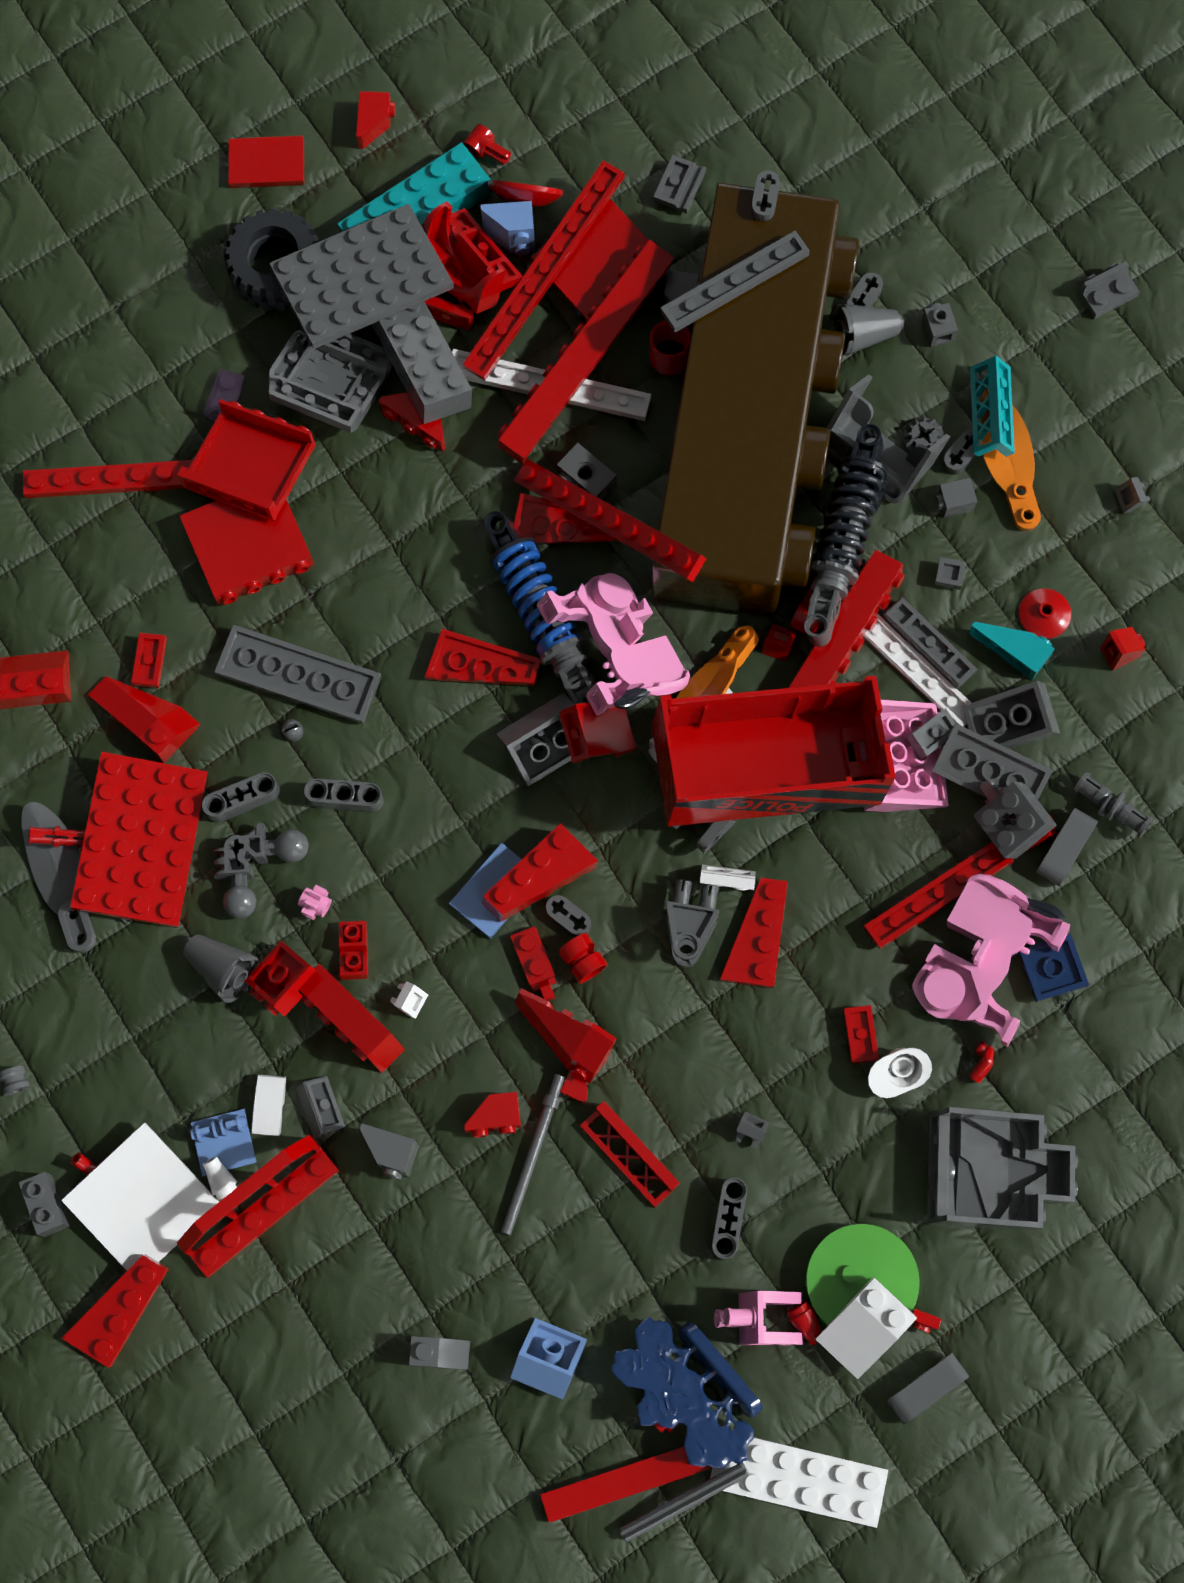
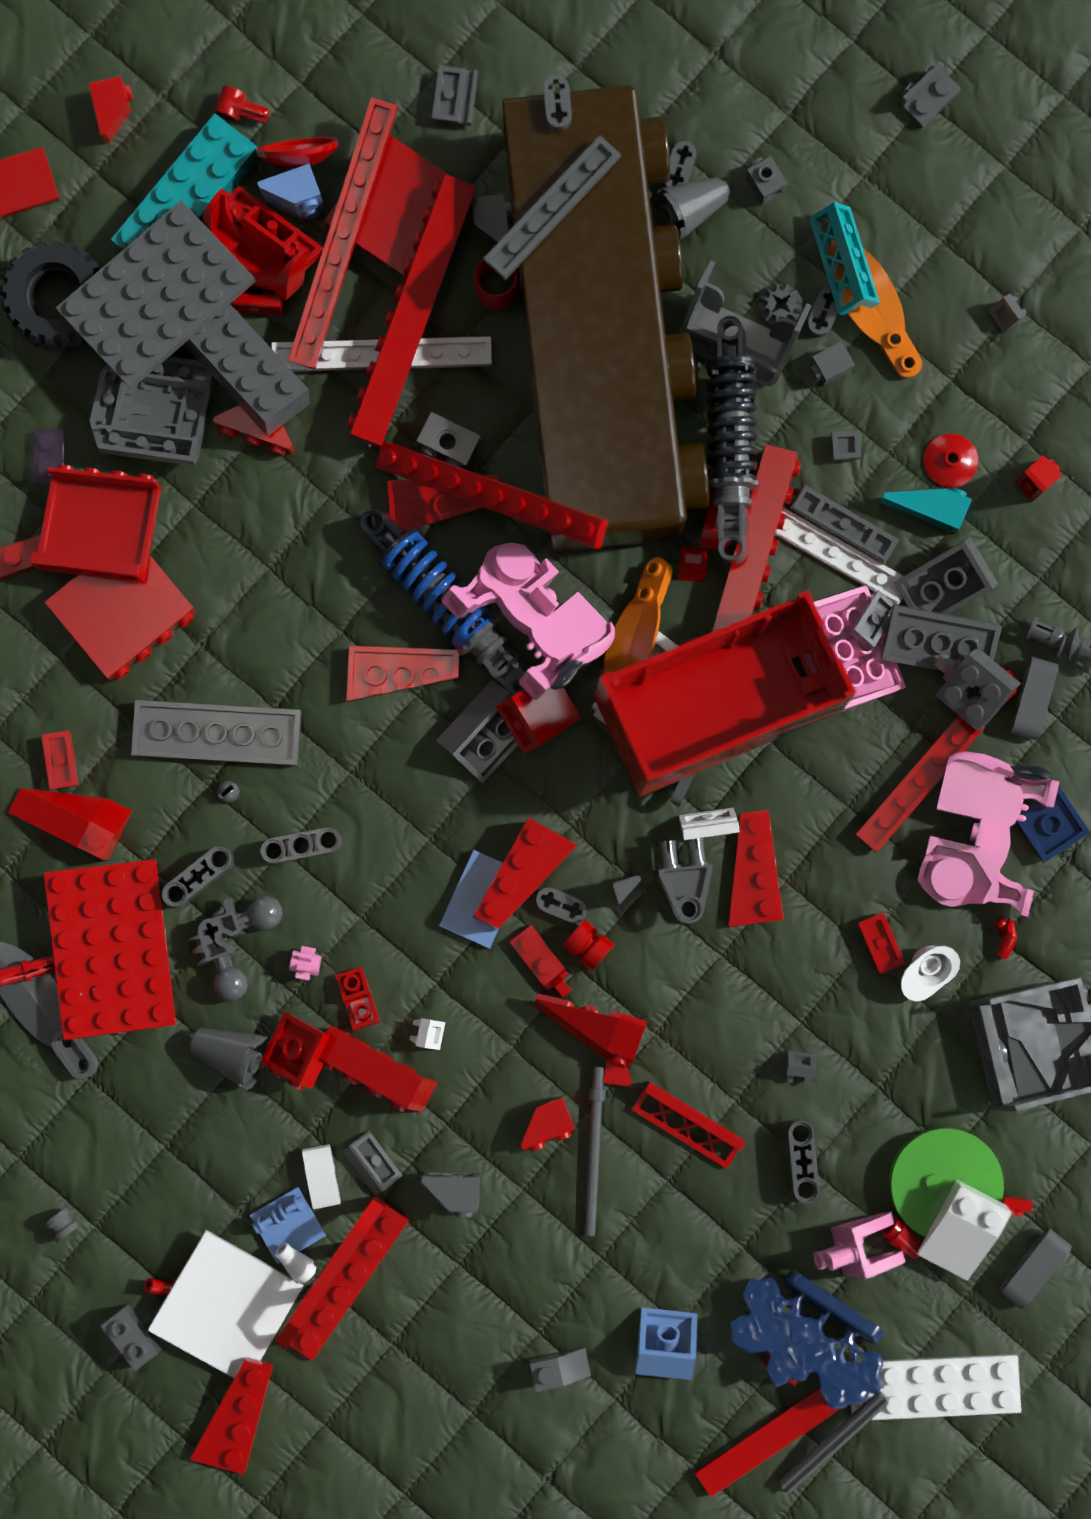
camera: 20 degrees left, 10 degrees up
none -> dark grey slope [611,876,641,905]

